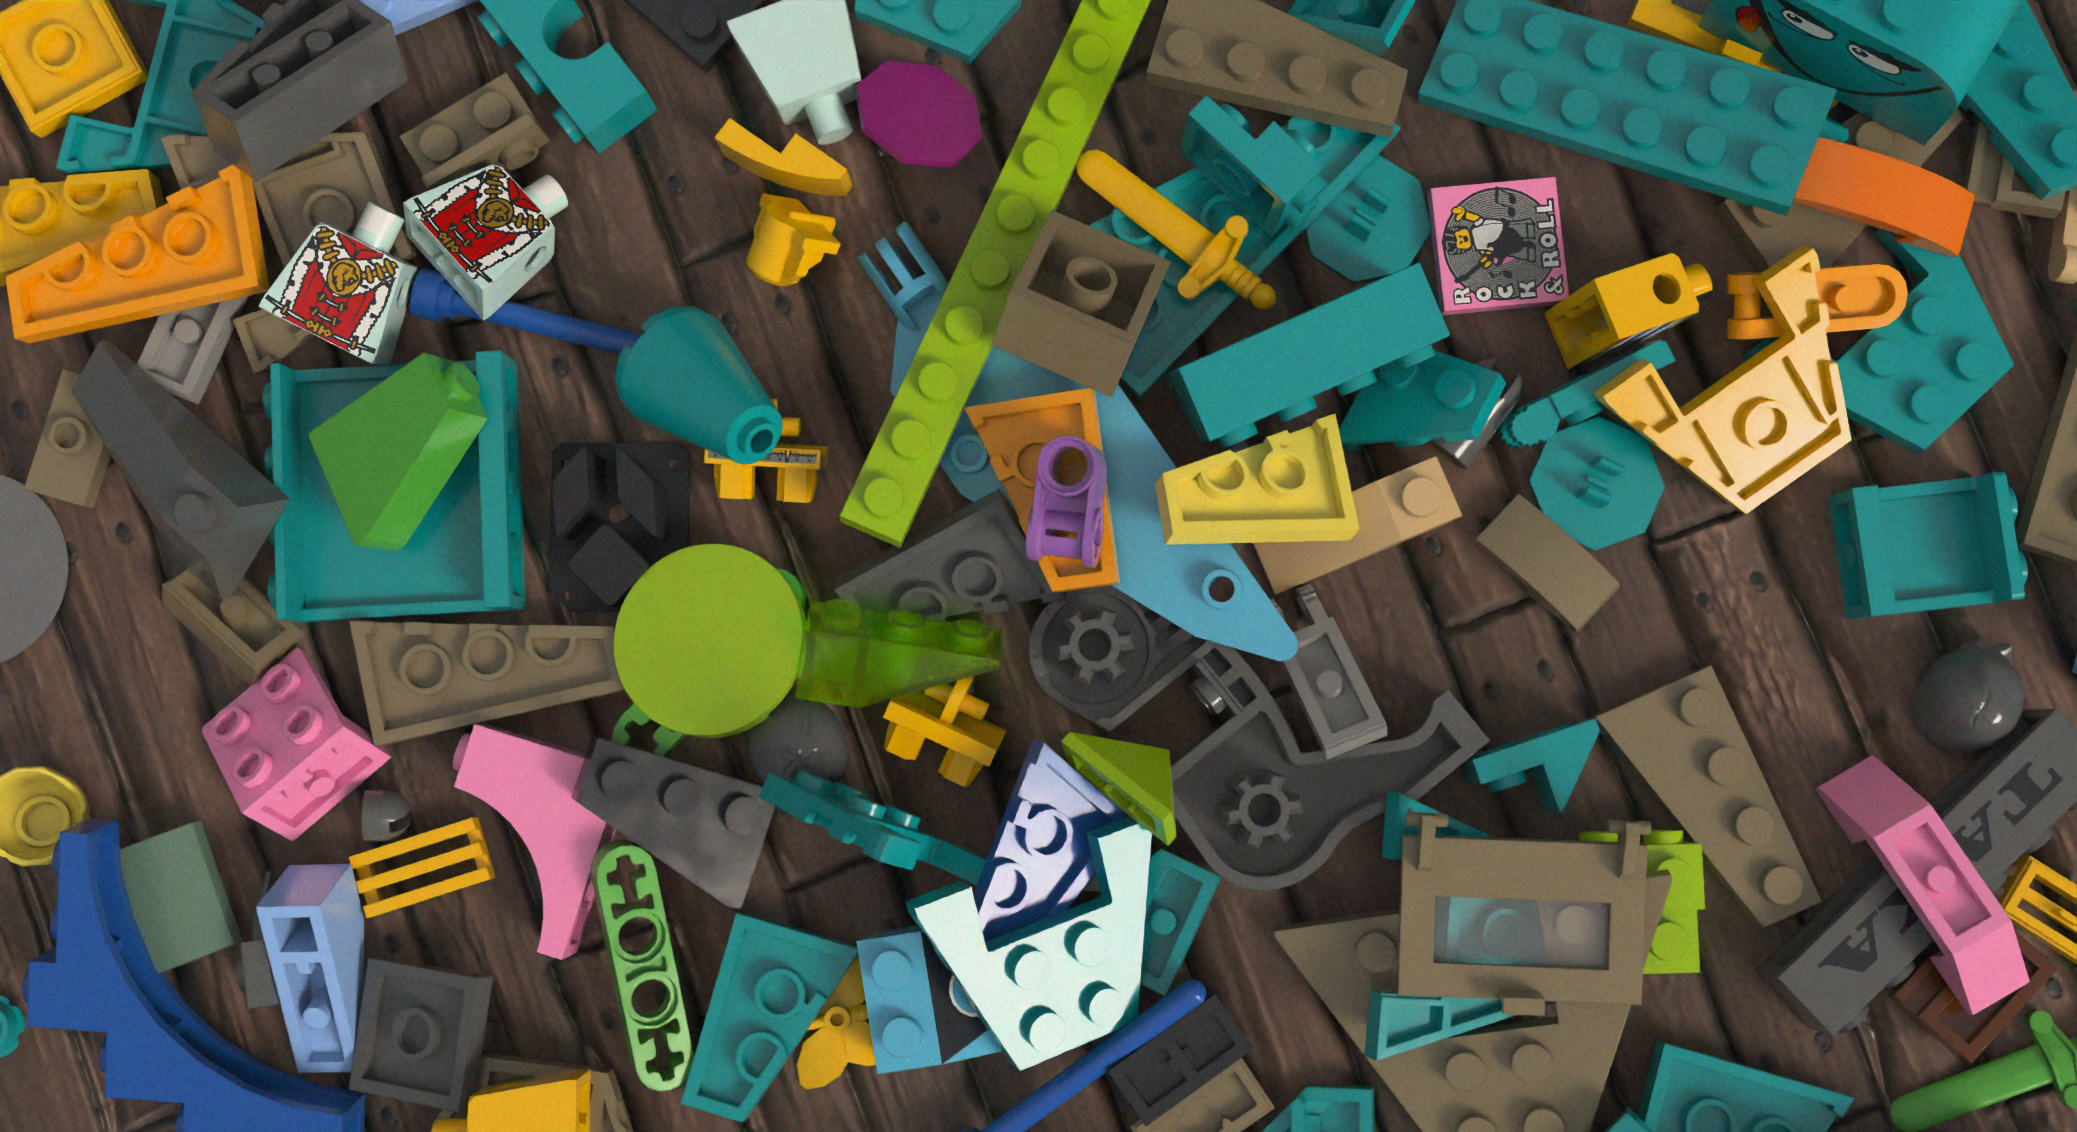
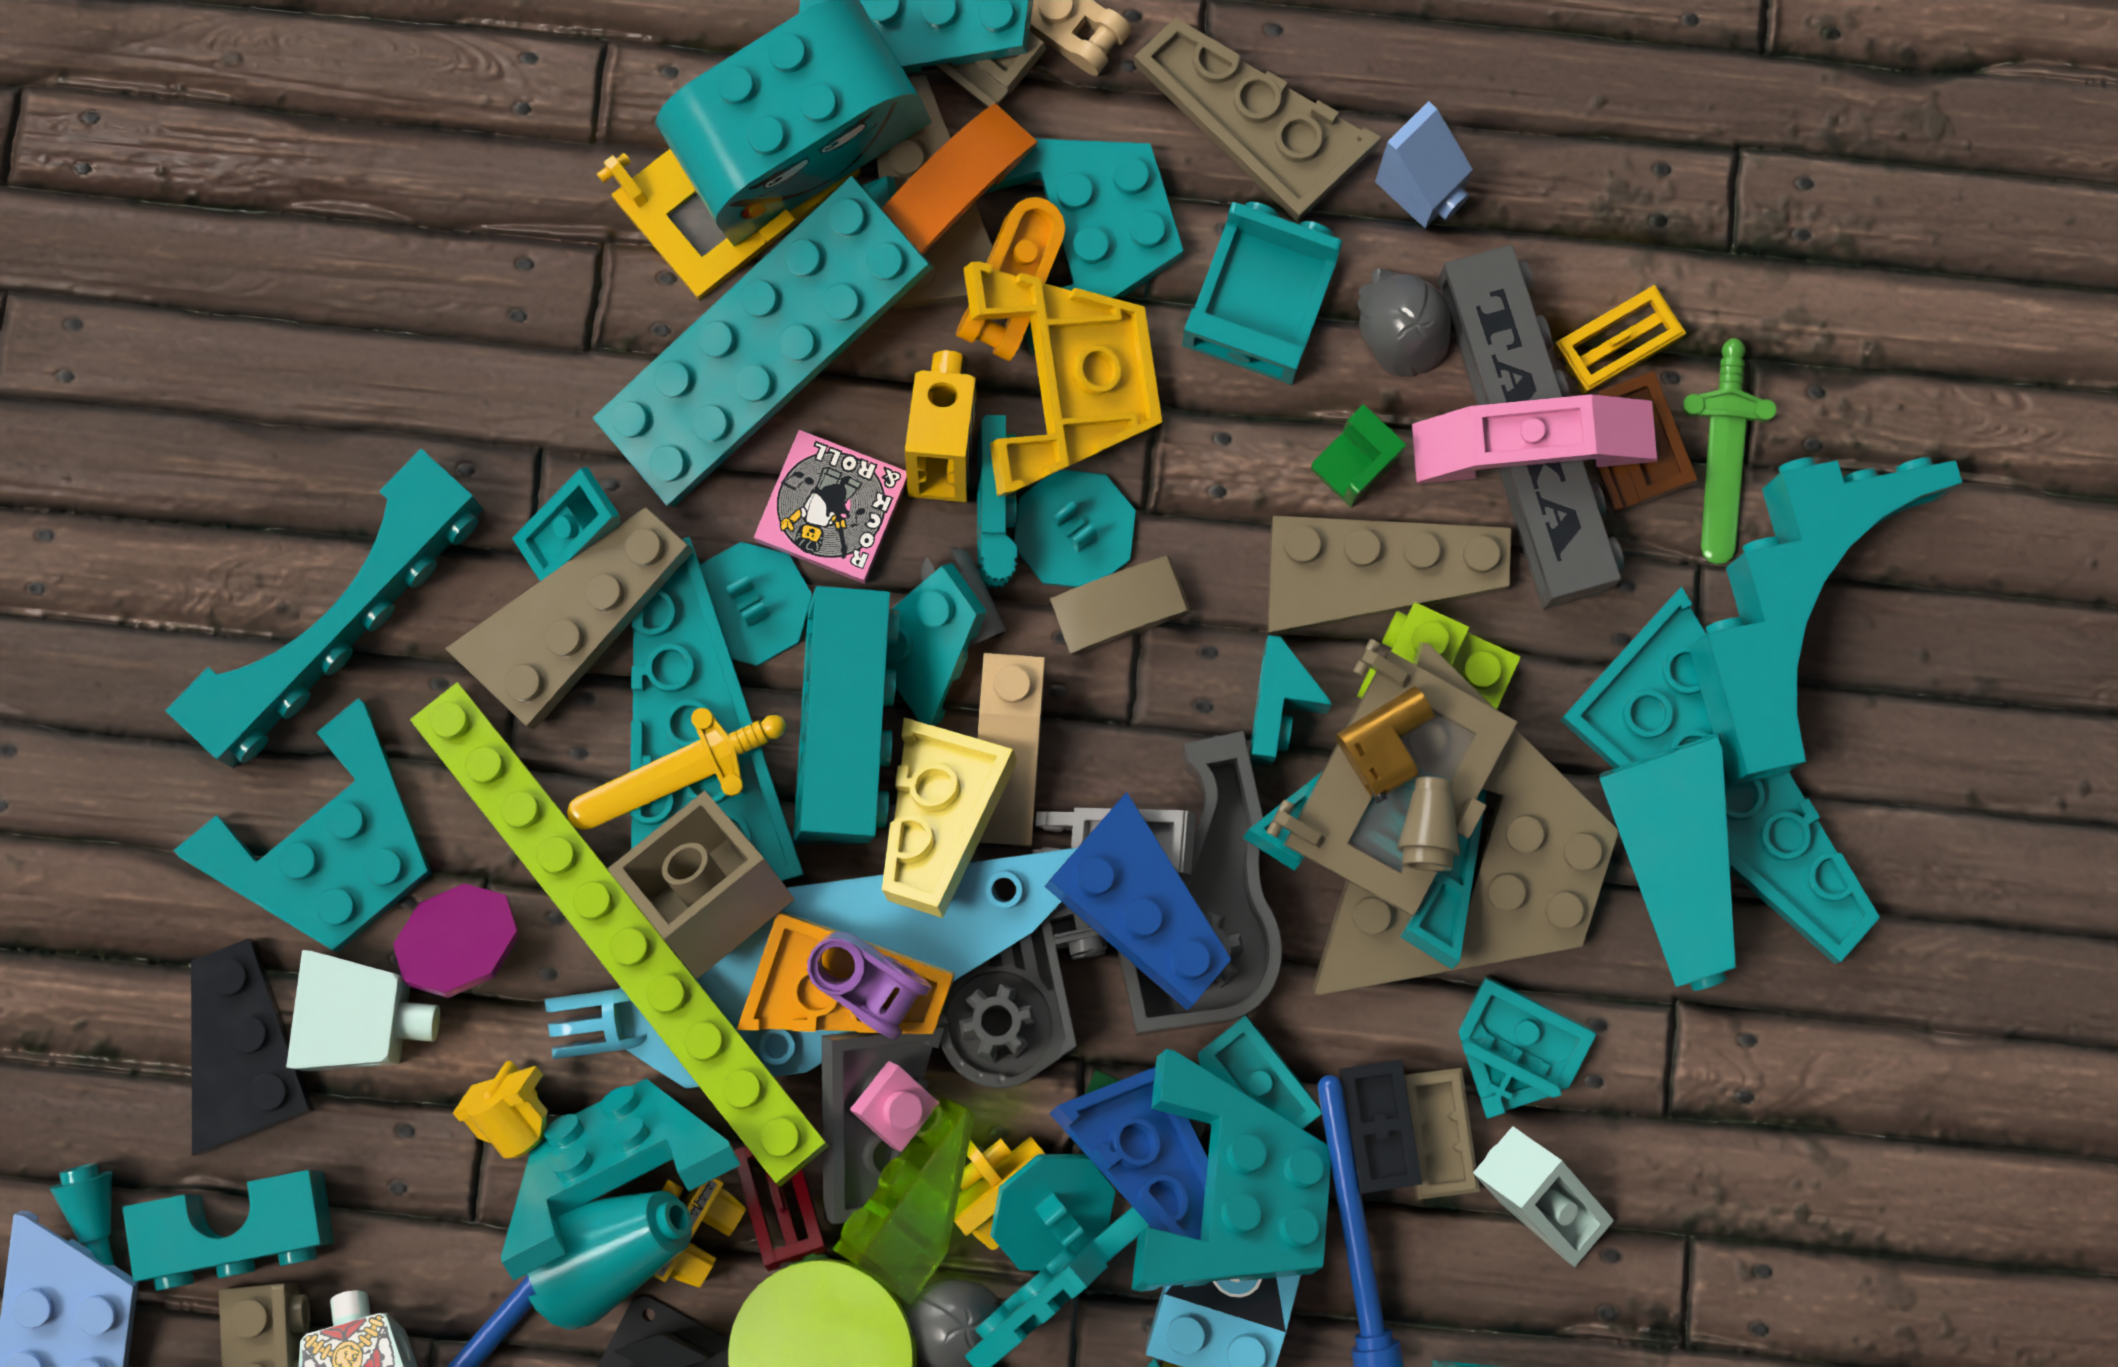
camera: 65 degrees left, 5 degrees down
yellow slope [715,118,853,196] -> none
lime slope [1061,732,1177,846] -> none
teal plate [1180,95,1328,237] -> none
none -> teal wing [501,1078,741,1281]
none -> dark red tile [734,1146,828,1272]
none -> bright pink plate [850,1061,940,1152]
none -> teal piece [990,1154,1116,1271]
none -> blue wing [1044,792,1231,1010]
none -> green panel [1311,404,1406,508]
none -> pearl gold piece [1335,686,1435,804]
none -> dark tan cone [1397,777,1460,872]

